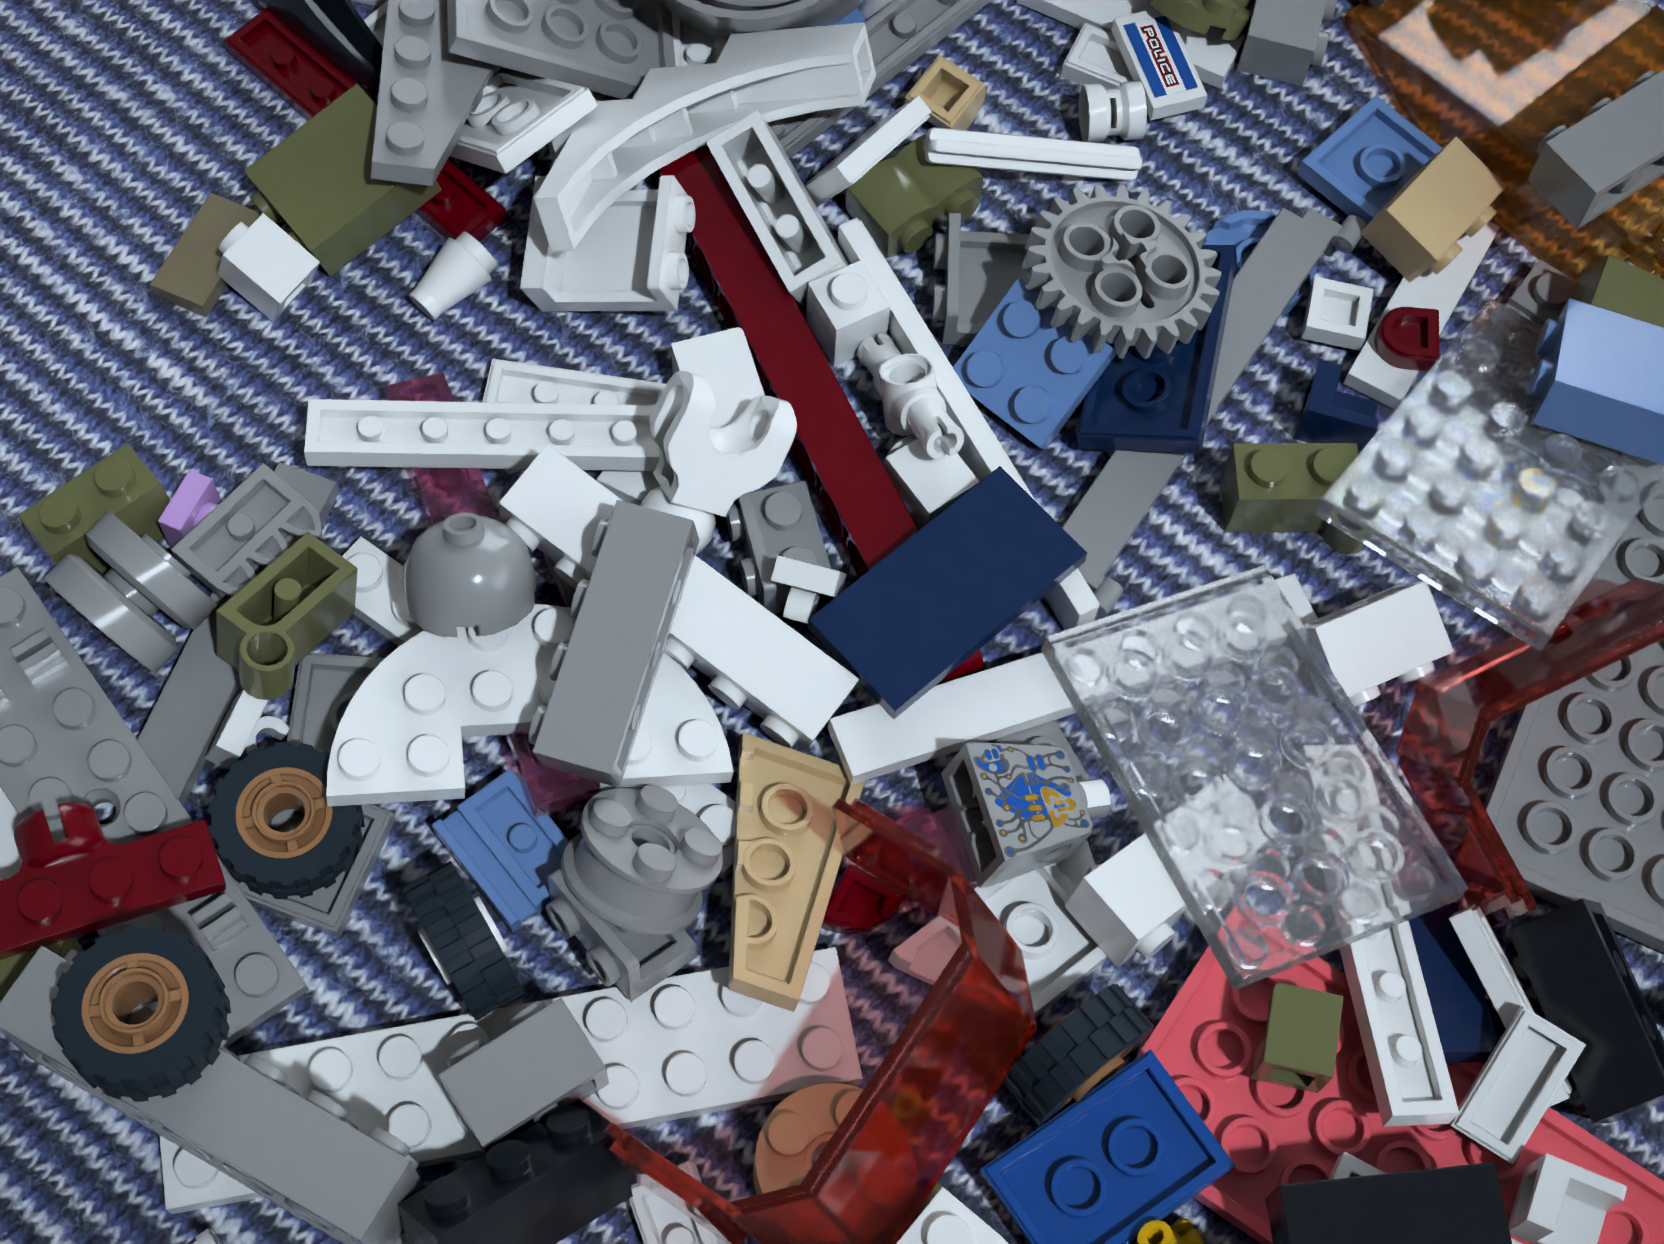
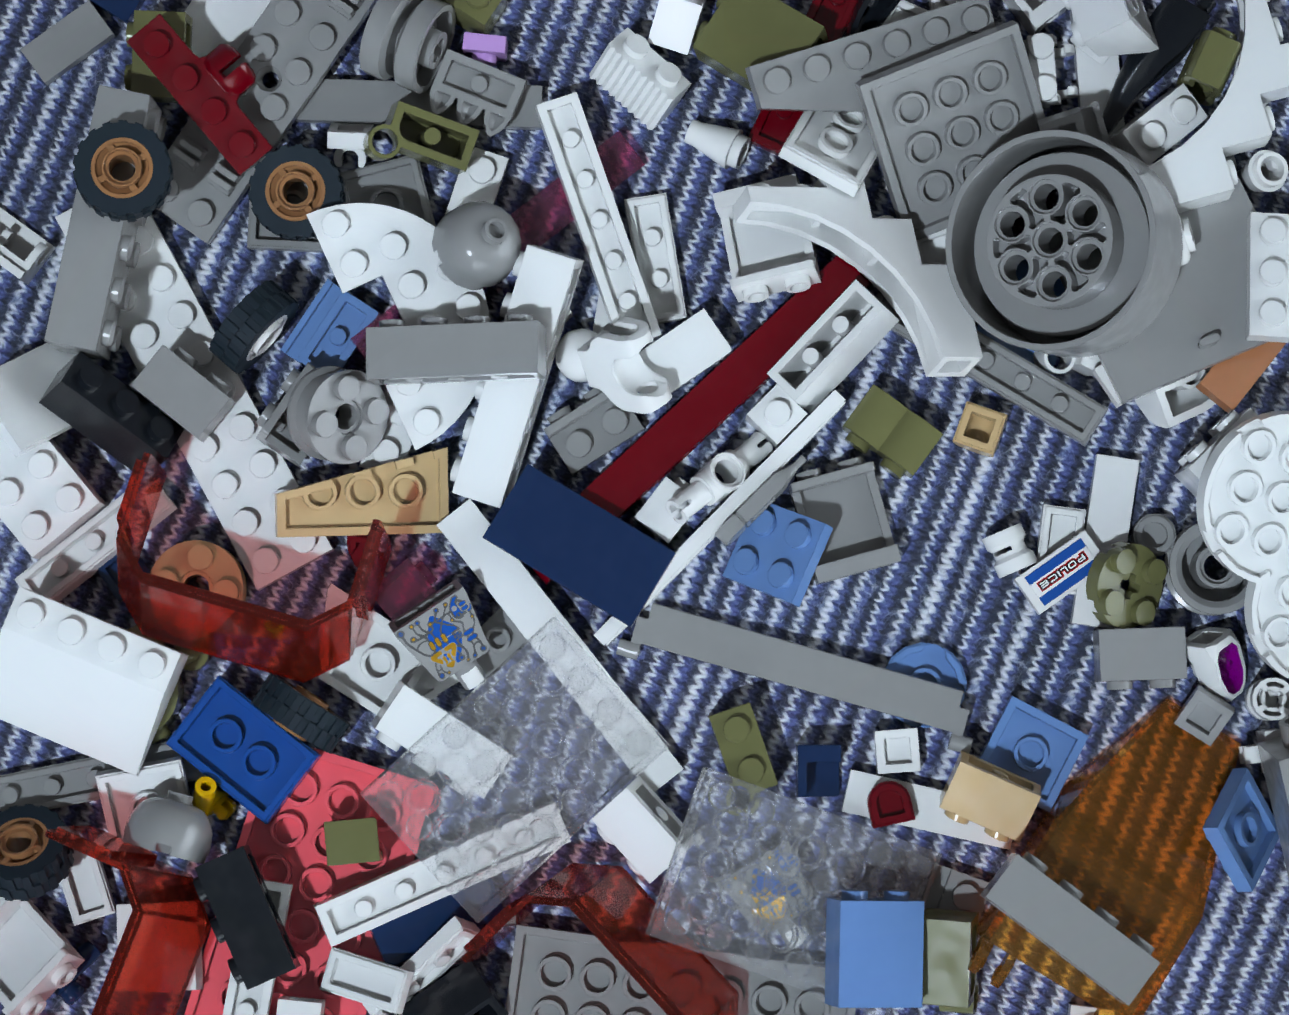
camera: 75 degrees right, 20 degrees up
white tile [771,555,847,624] -> none
white tile [804,95,932,207] -> none
white axle [923,127,1142,181] -> none
light grey gear [1022,184,1221,359] -> none
dark blue tile [1076,245,1237,454] -> none
none -> white brick [589,27,692,130]
none -> light grey piece [715,455,807,546]

